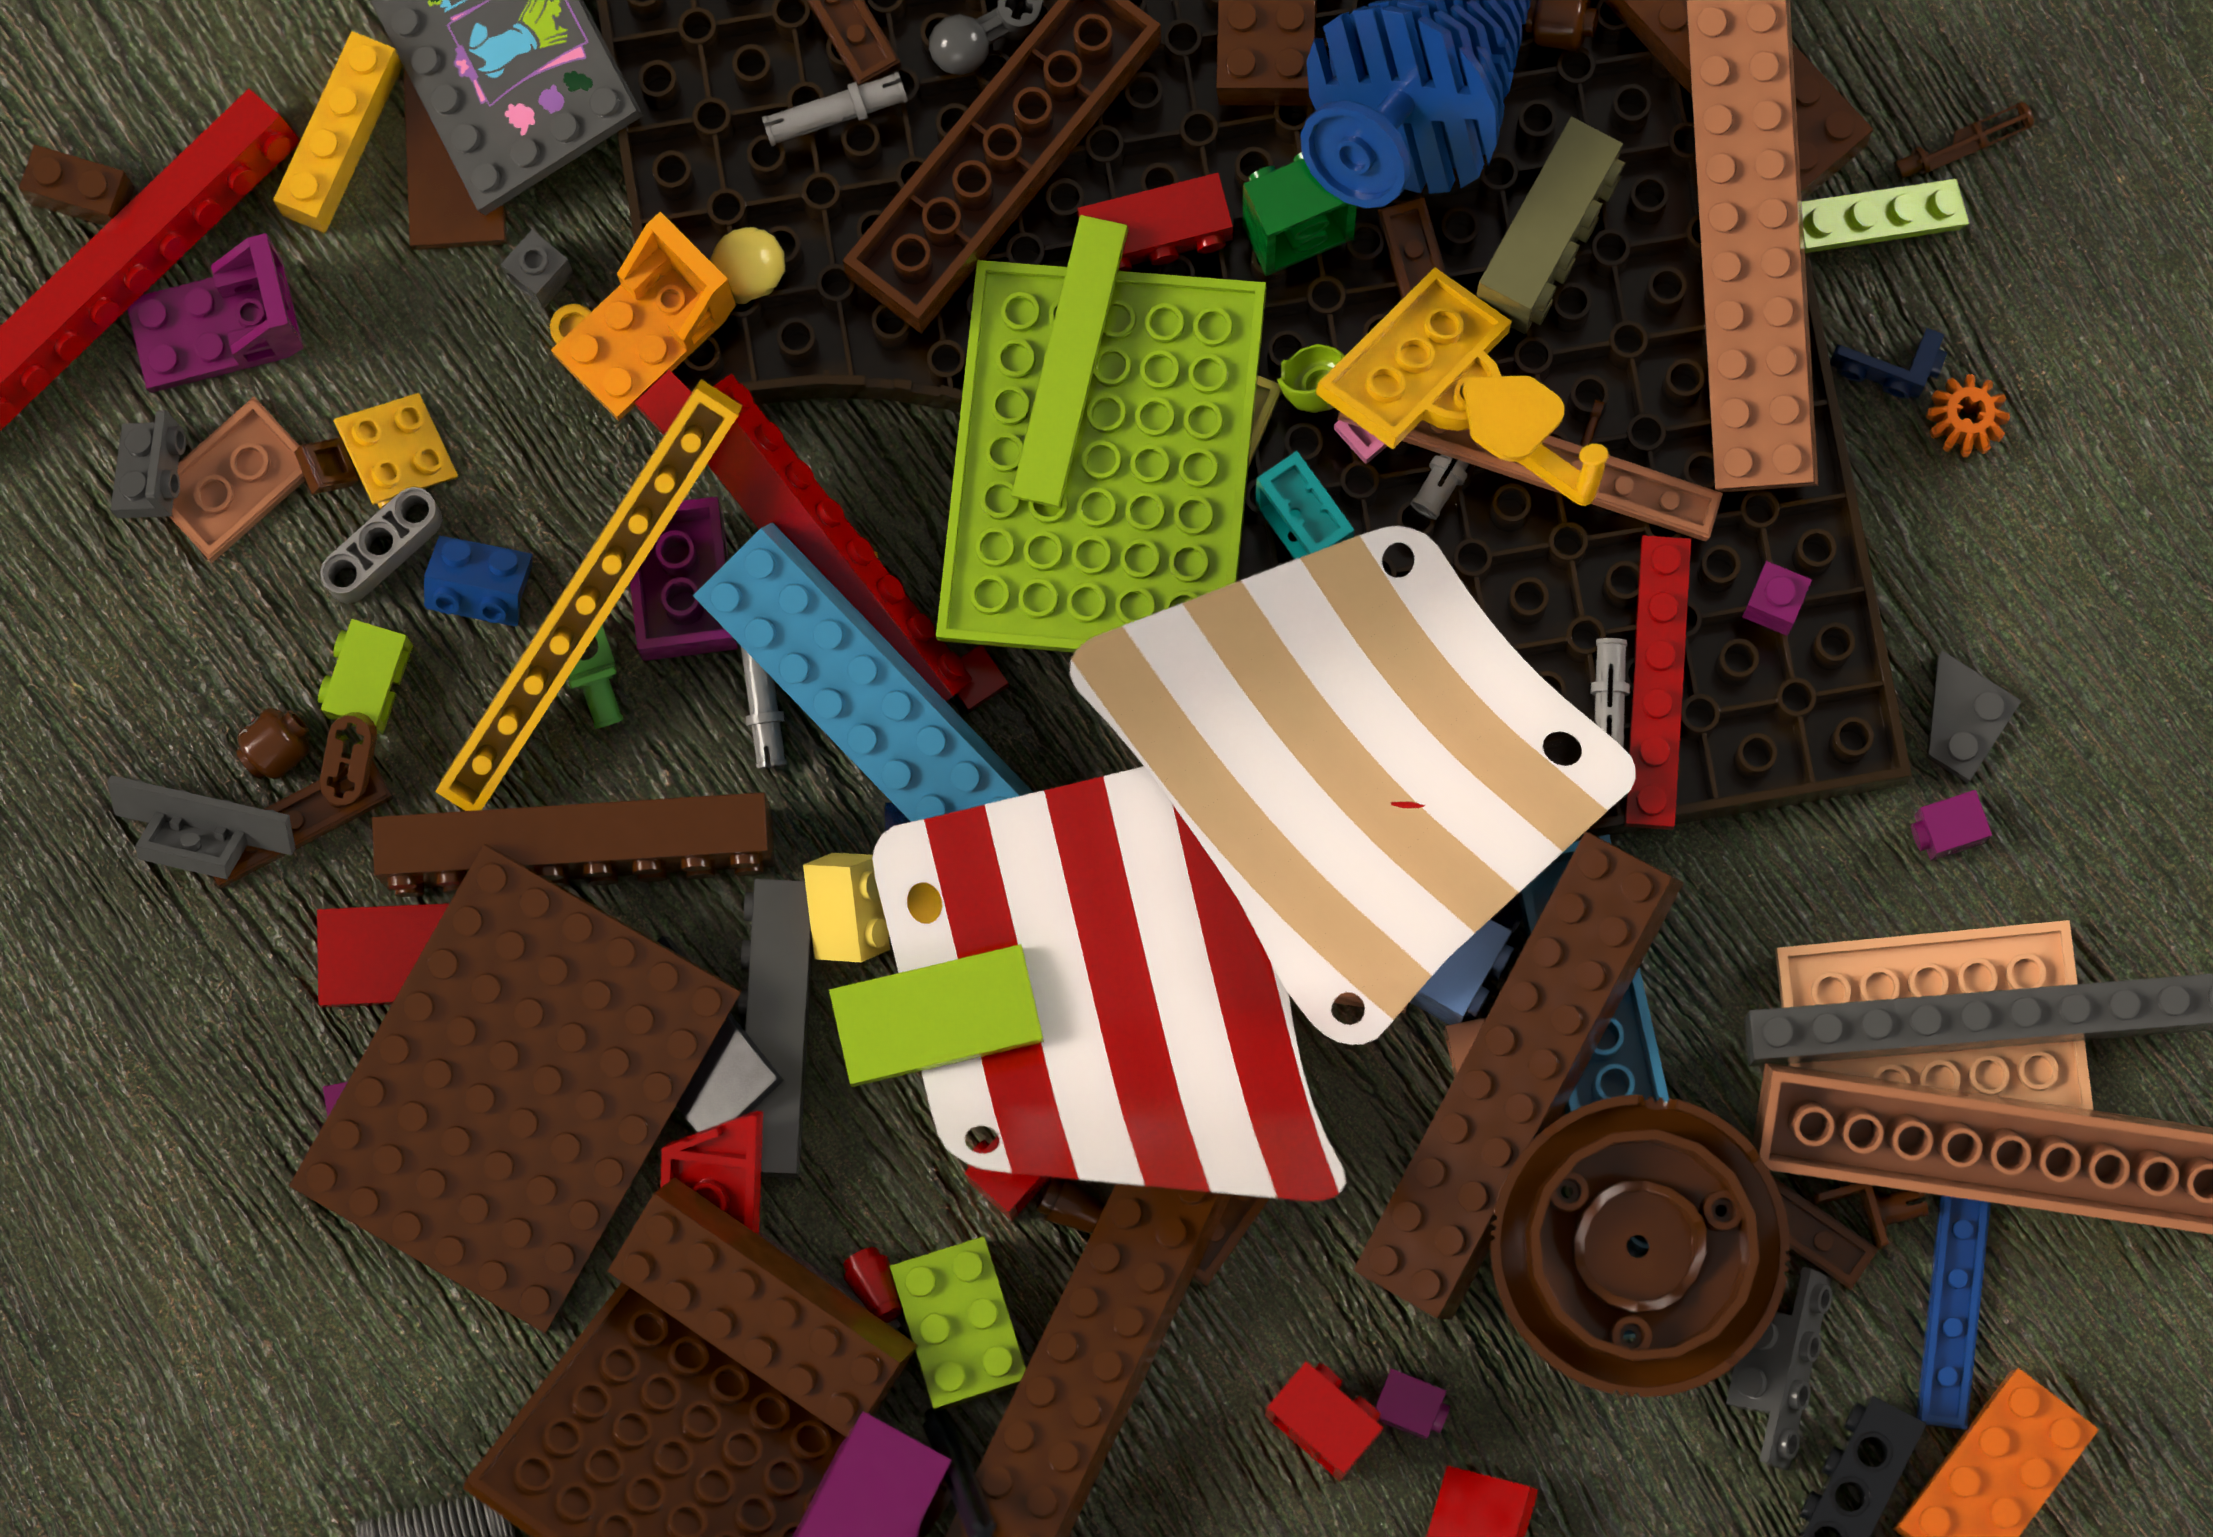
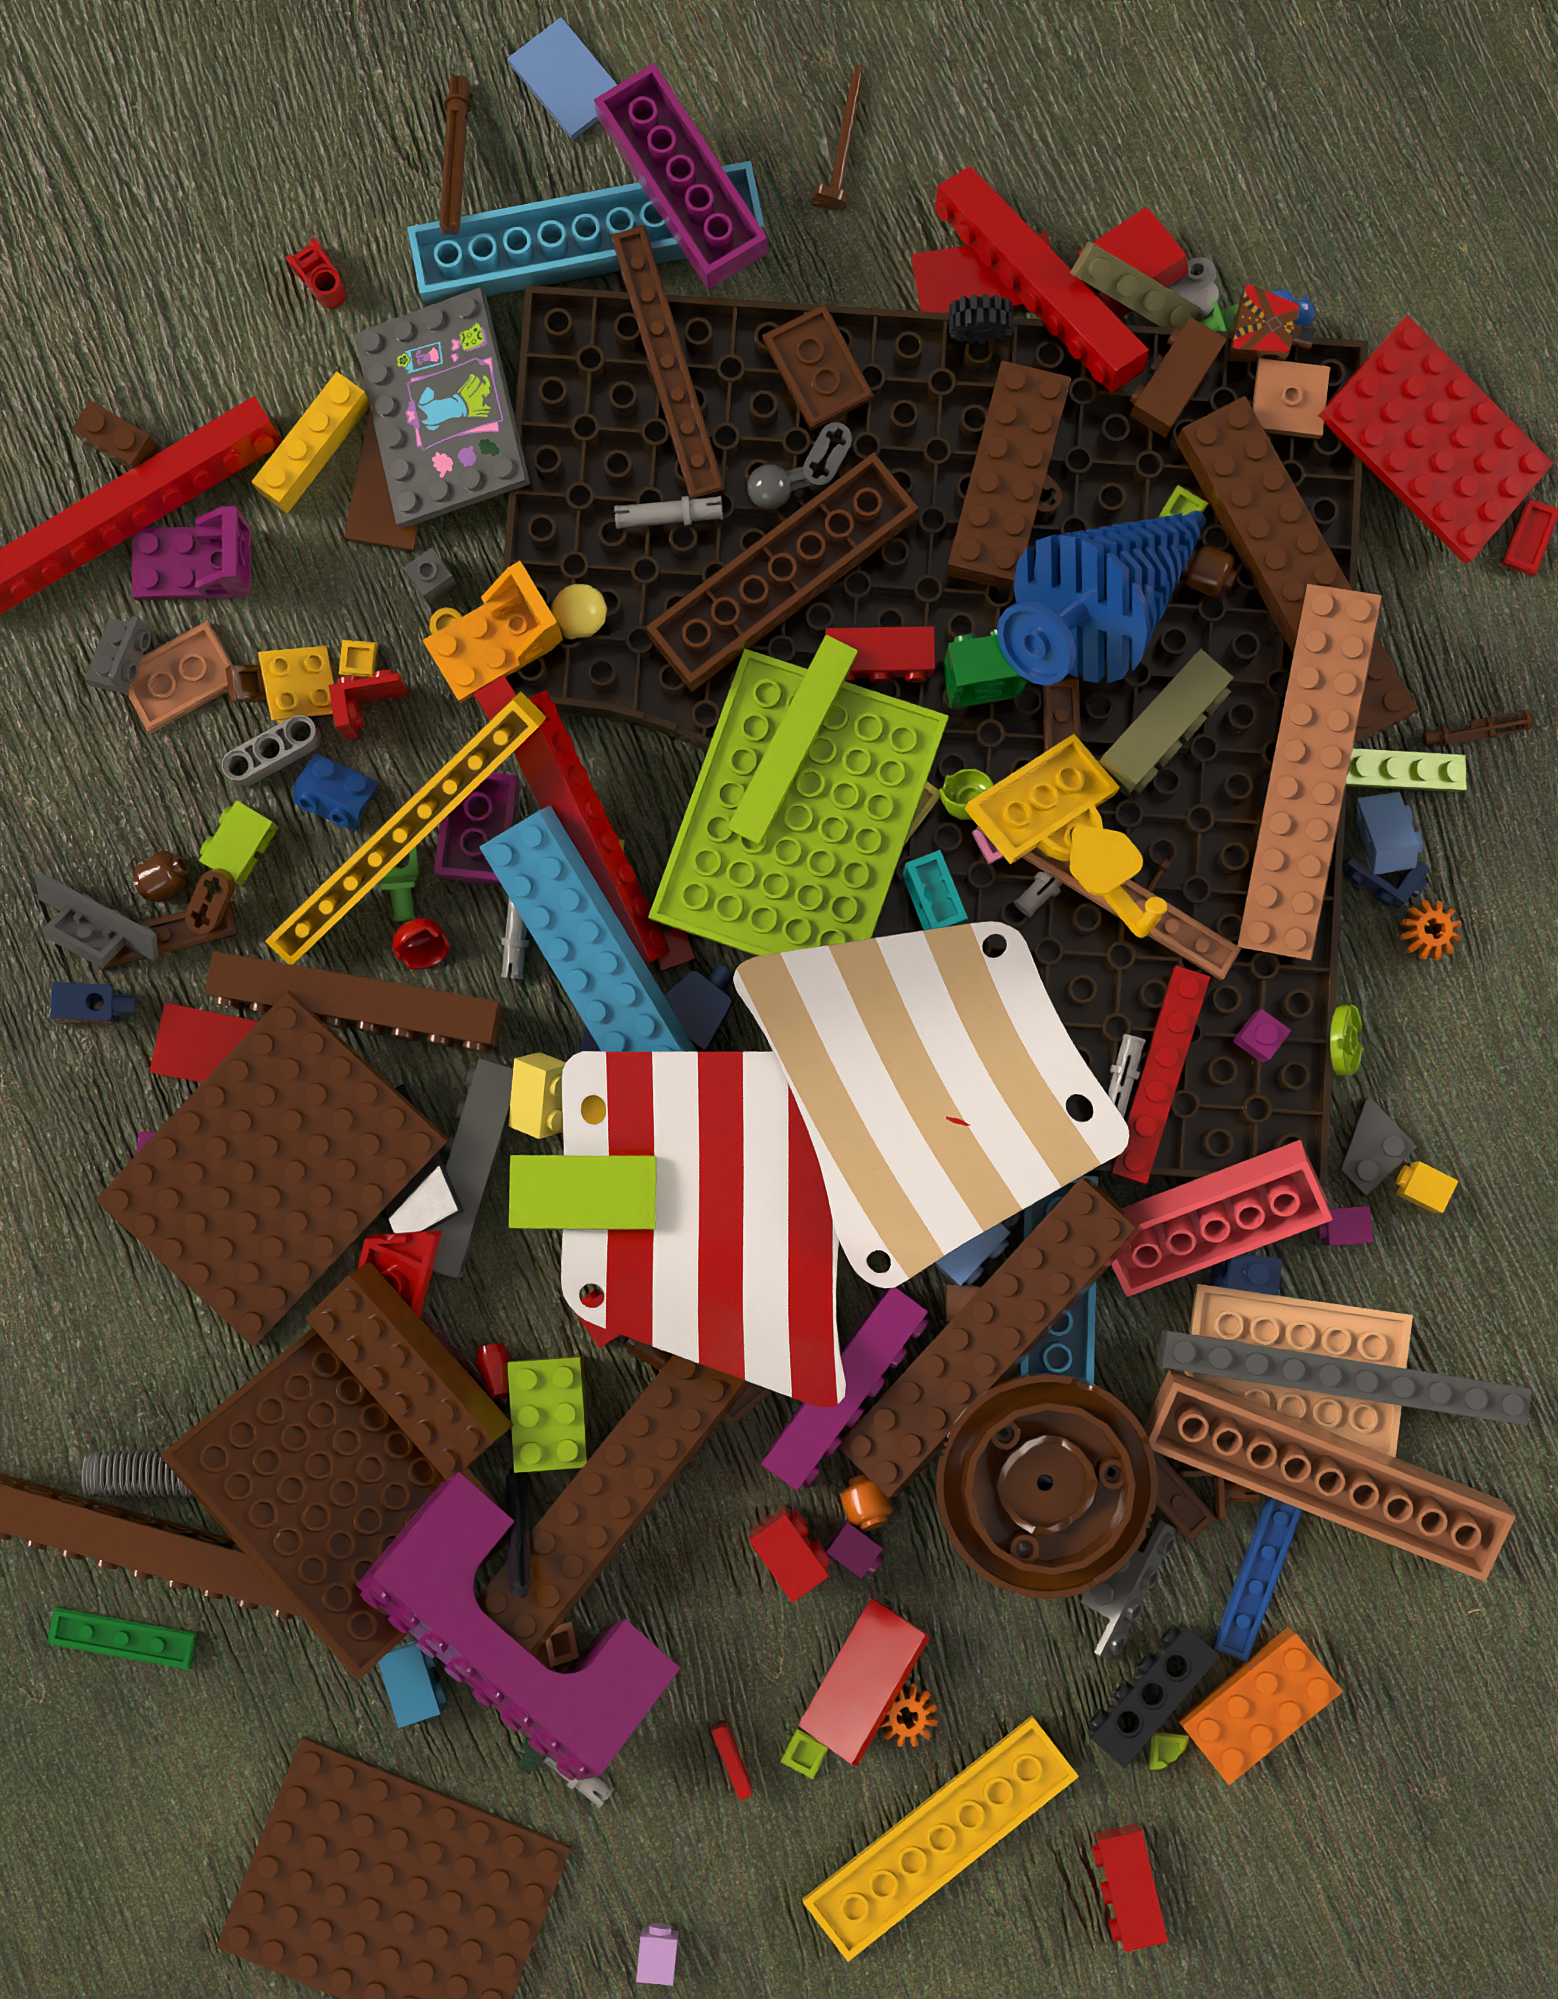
camera: 10 degrees right, 5 degrees up
none -> dark blue torso [50,982,136,1025]
none -> red bracket [329,670,410,741]
none -> yellow tile [339,640,379,679]
none -> red hair [393,918,450,970]
none -> dark blue torso [664,963,734,1052]
none -> magenta brick [761,1287,929,1491]
none -> orange head [841,1474,893,1531]
none -> coral brick [1111,1140,1333,1297]
none -> dark blue torso [1209,1253,1283,1296]
none -> lime tile [1330,1004,1362,1076]
none -> medium blue brick [1354,792,1423,875]
none -> yellow brick [1396,1161,1458,1214]

